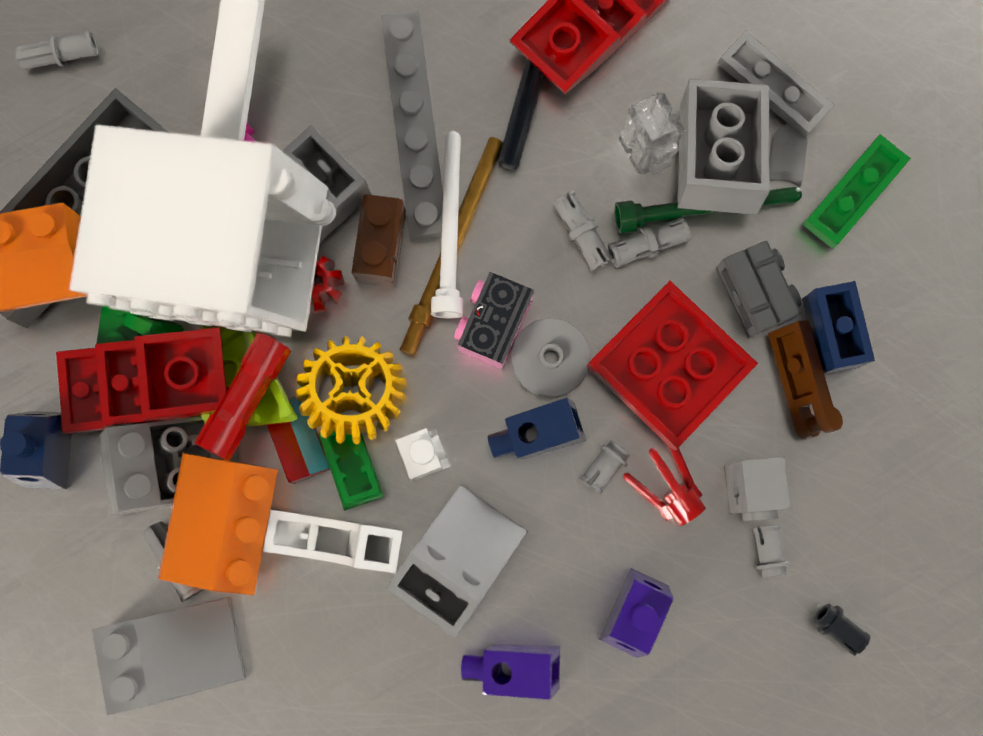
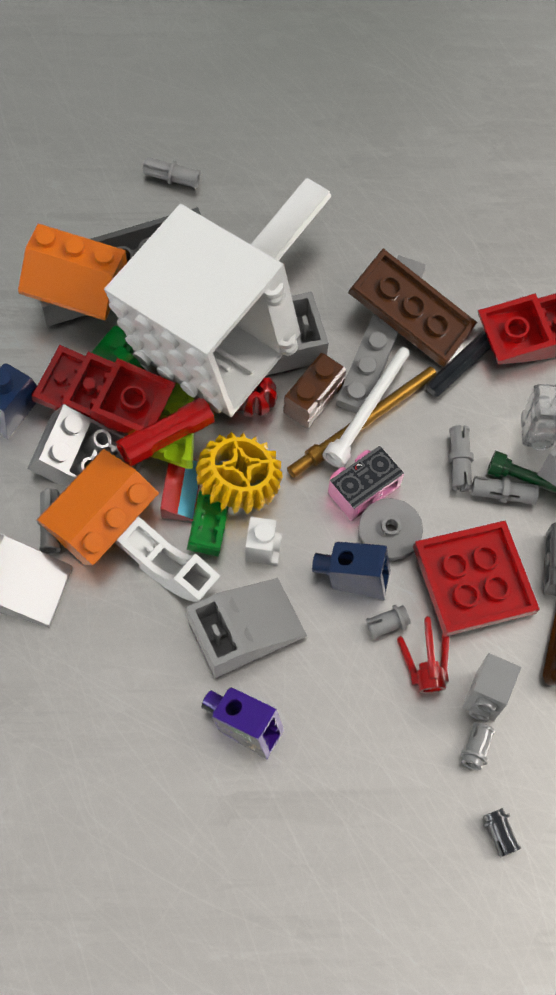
camera: 25 degrees right, 15 degrees down
dark purple torso [599,568,674,658] -> none
none -> reddish brown tile [348,248,477,367]

